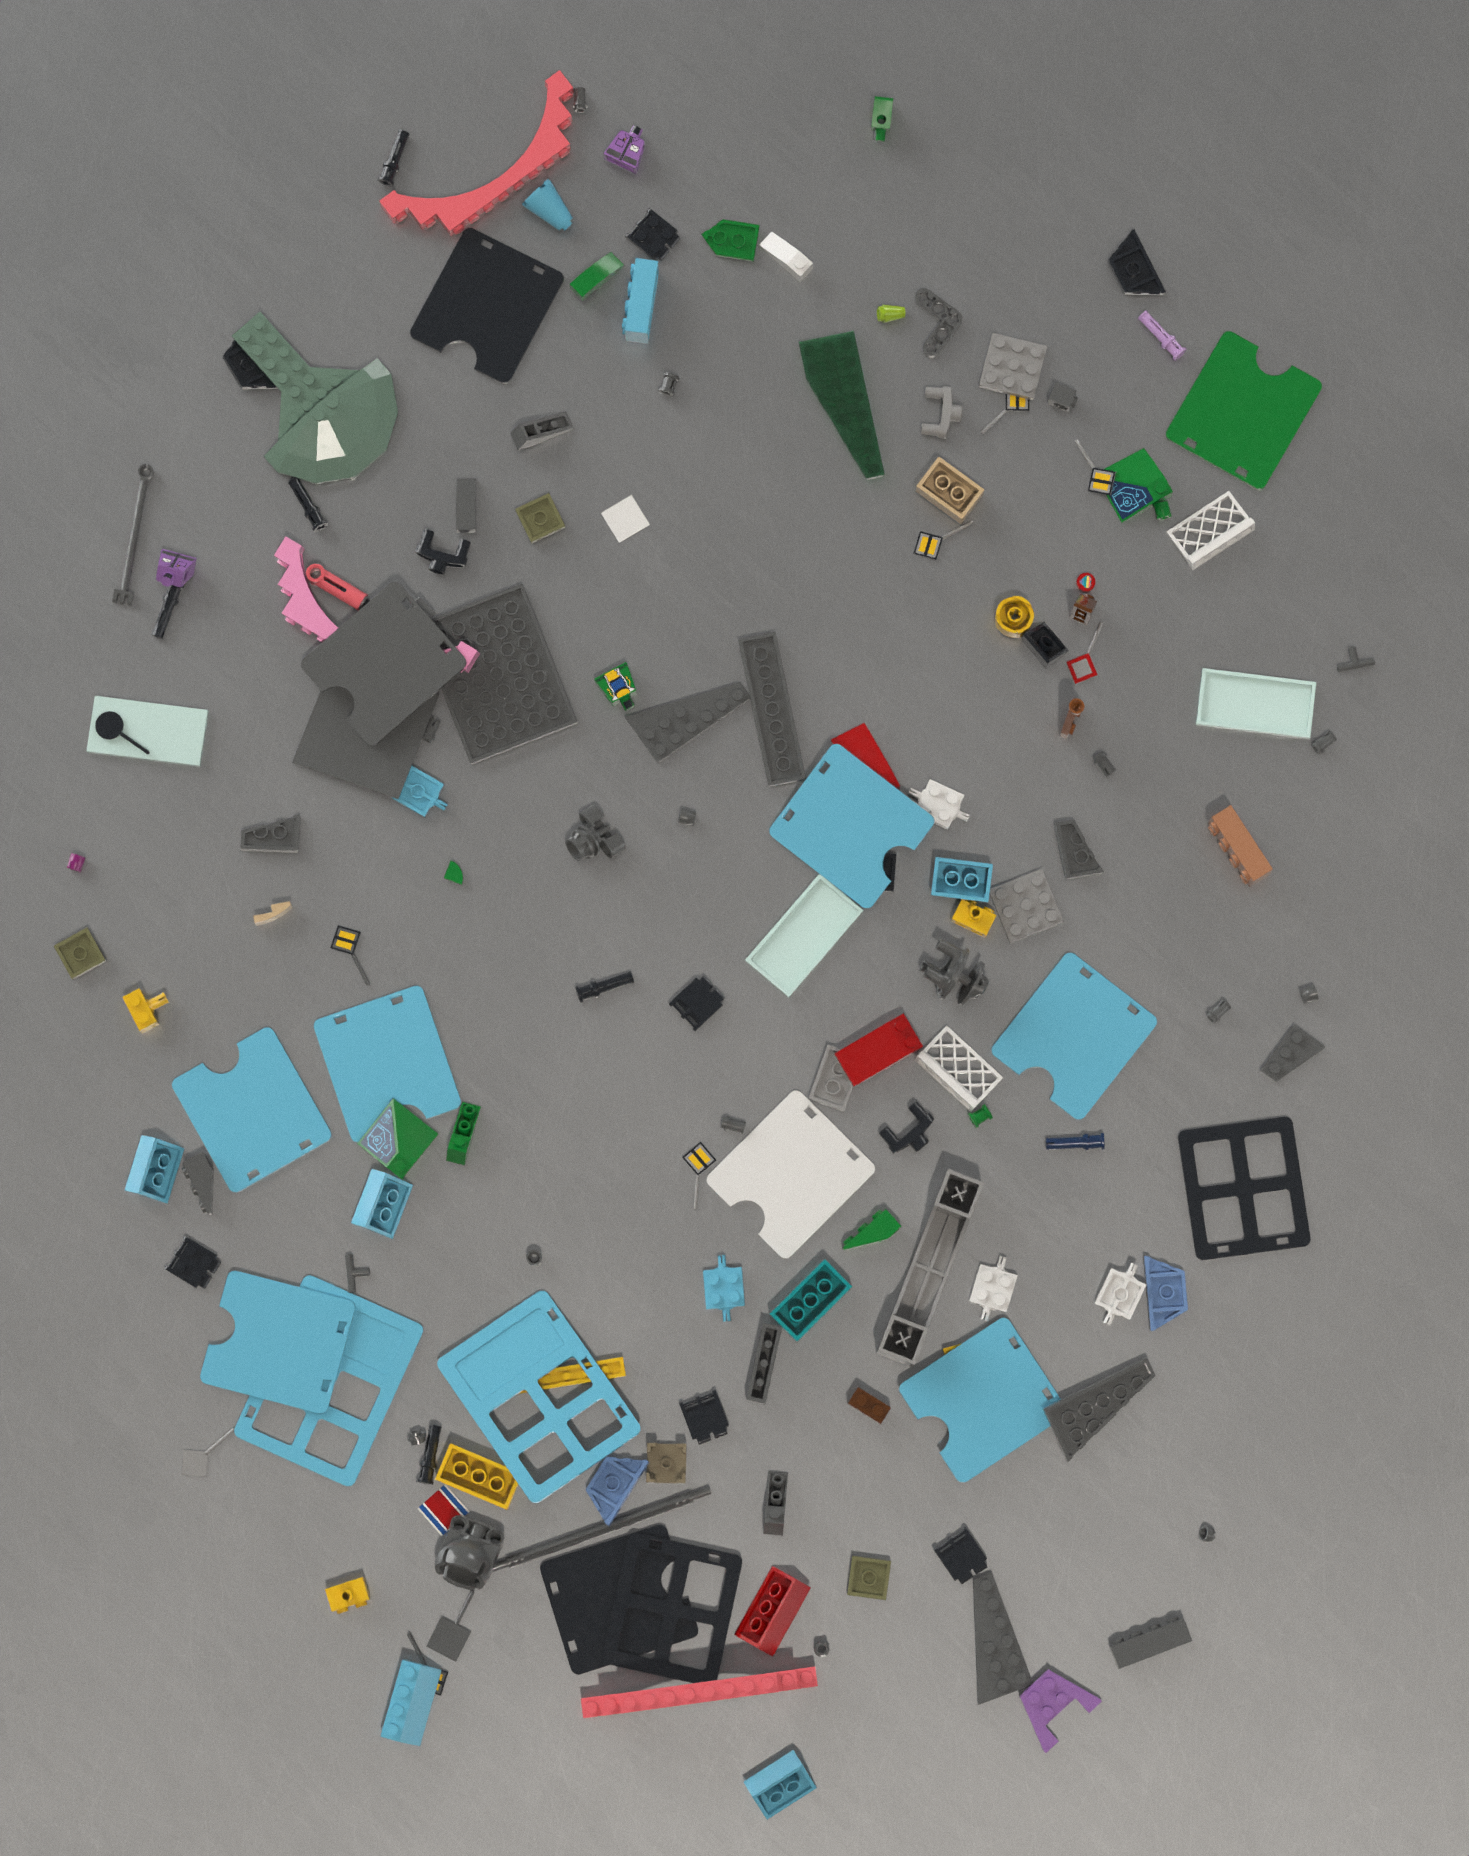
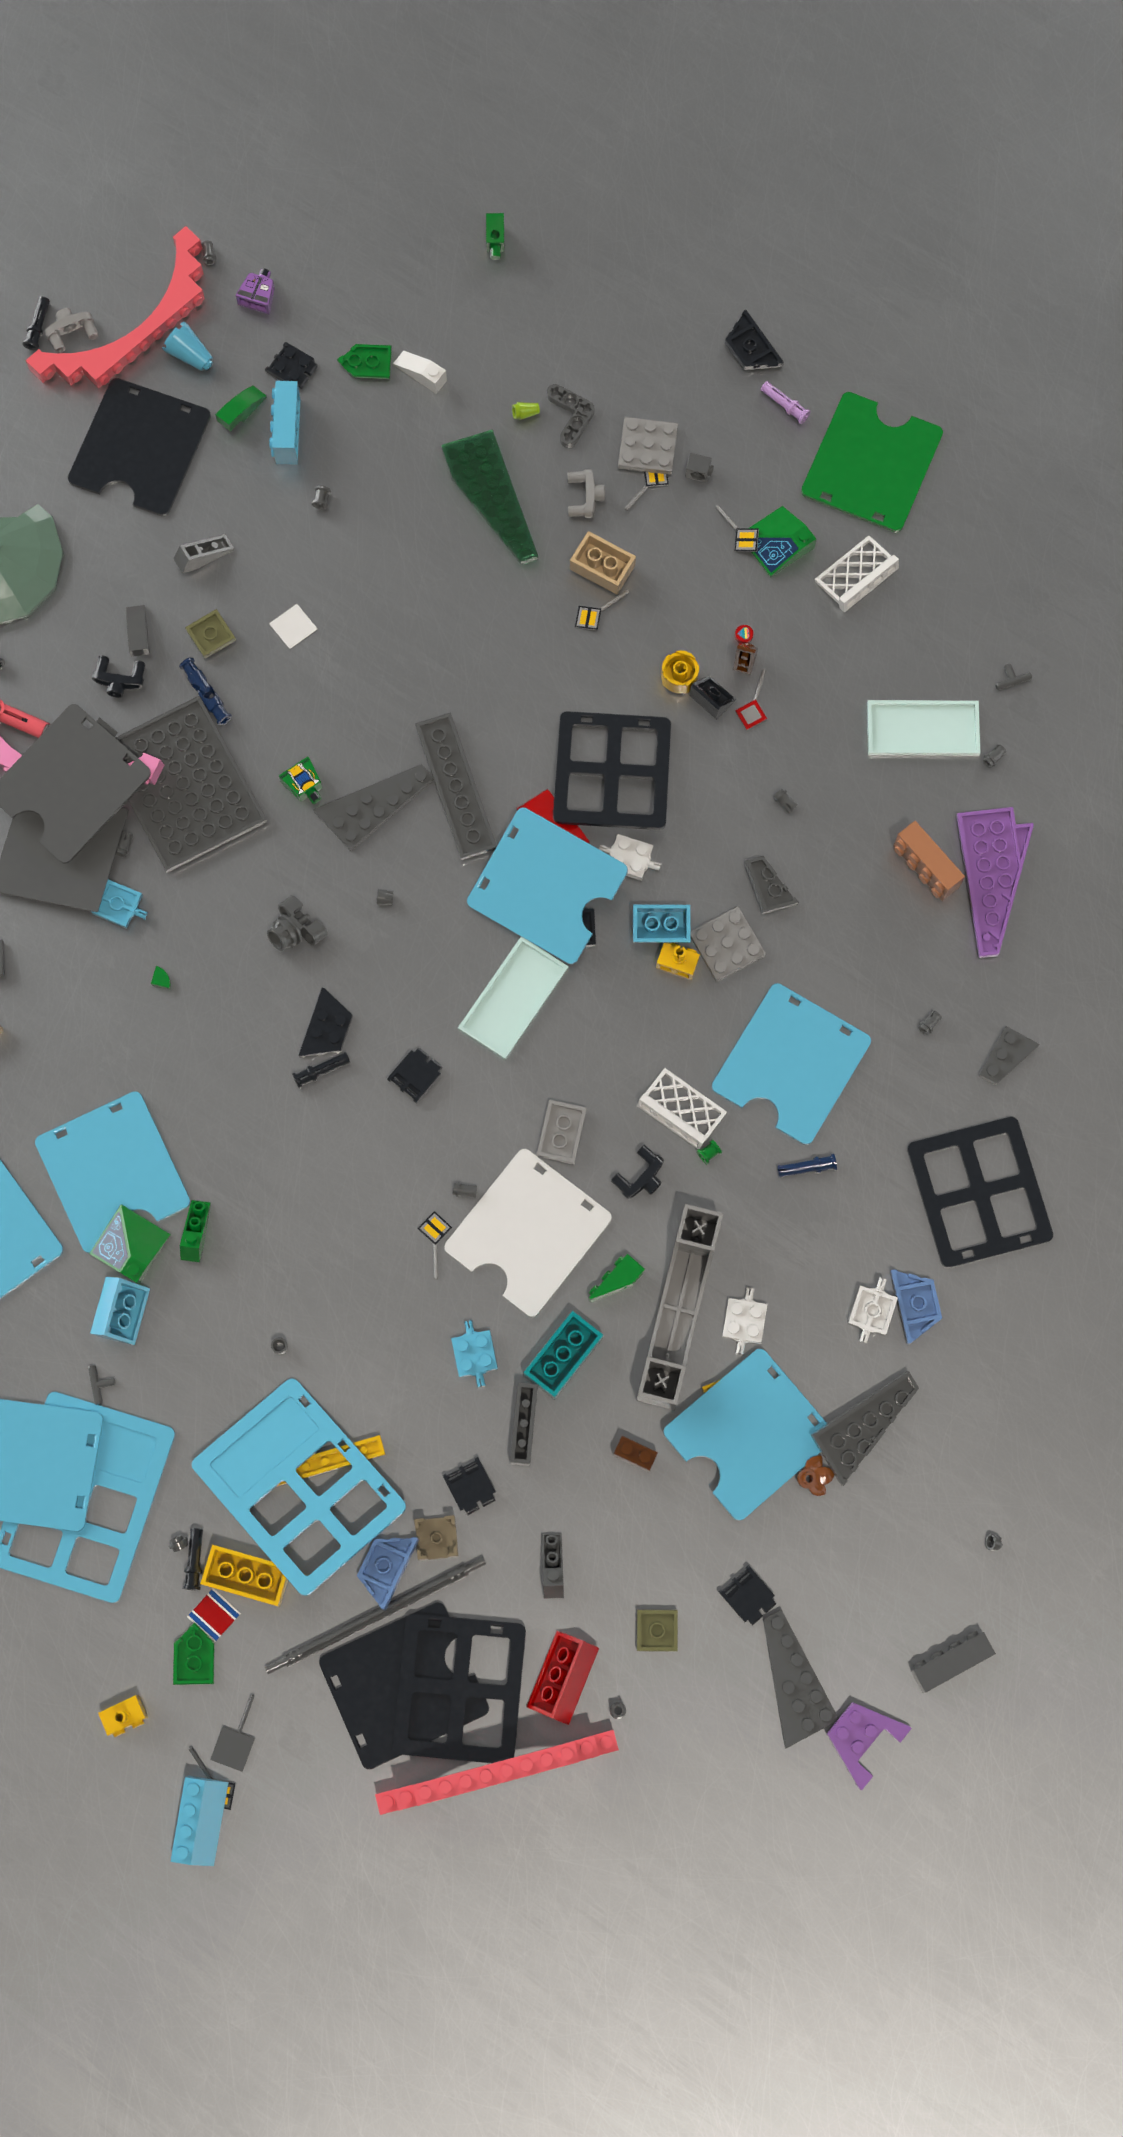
camera: 10 degrees left, 5 degrees down
piece [330,925,370,986] -> none
dark grey piece [435,1515,505,1590] -> none
medium azure slope [744,1750,817,1820] -> none
red slope [834,1013,923,1087] -> none
dark grey piece [919,939,989,1005] -> none
dark orange plate [1060,698,1084,739] -> none
green hose [1154,501,1172,521] -> none
dark grey hose [1300,985,1319,1003] -> none
none -> light grey connector [45,308,99,353]
none -> green tile [173,1622,215,1685]
none -> dark blue piece [179,657,232,726]
none -> black wing [299,988,353,1058]
none -> black window [553,711,671,830]
none -> dark orange plate [797,1456,834,1496]
none -> medium lavender wing [956,807,1034,958]

